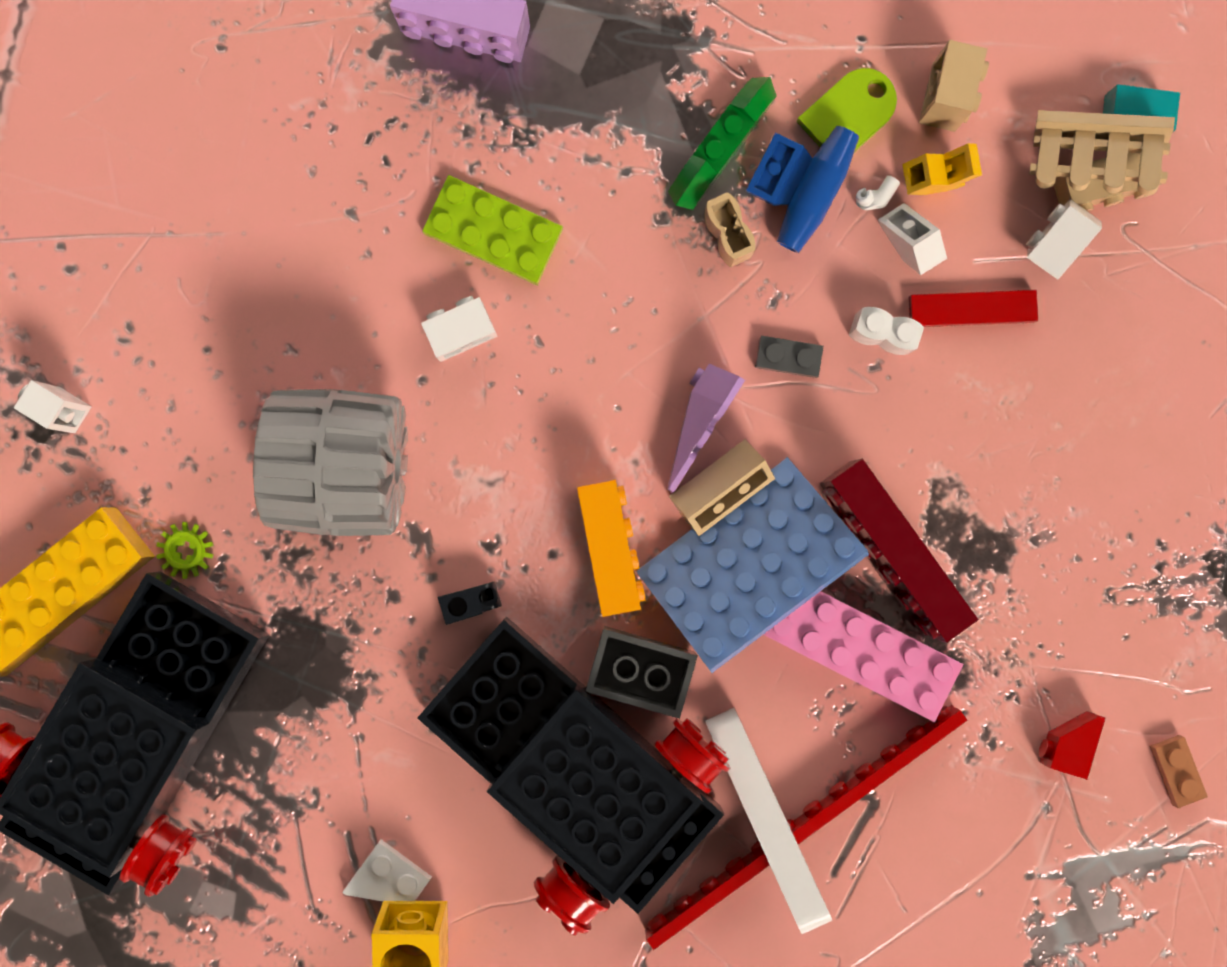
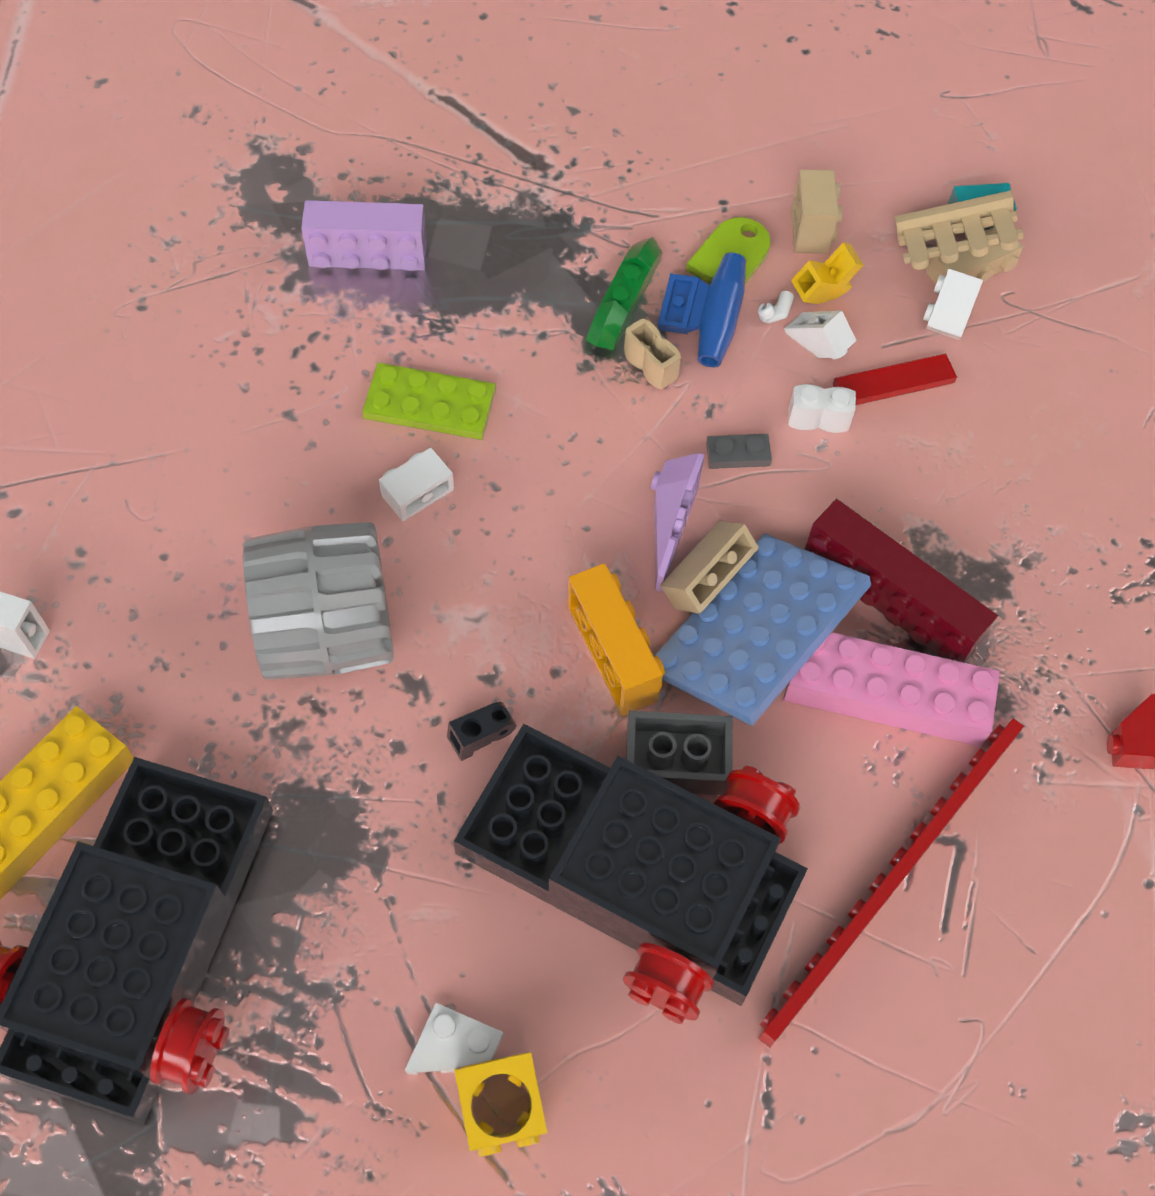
camera: 10 degrees left, 25 degrees down
lime gear [156,522,213,579] -> none
white beam [705,708,833,934] -> none

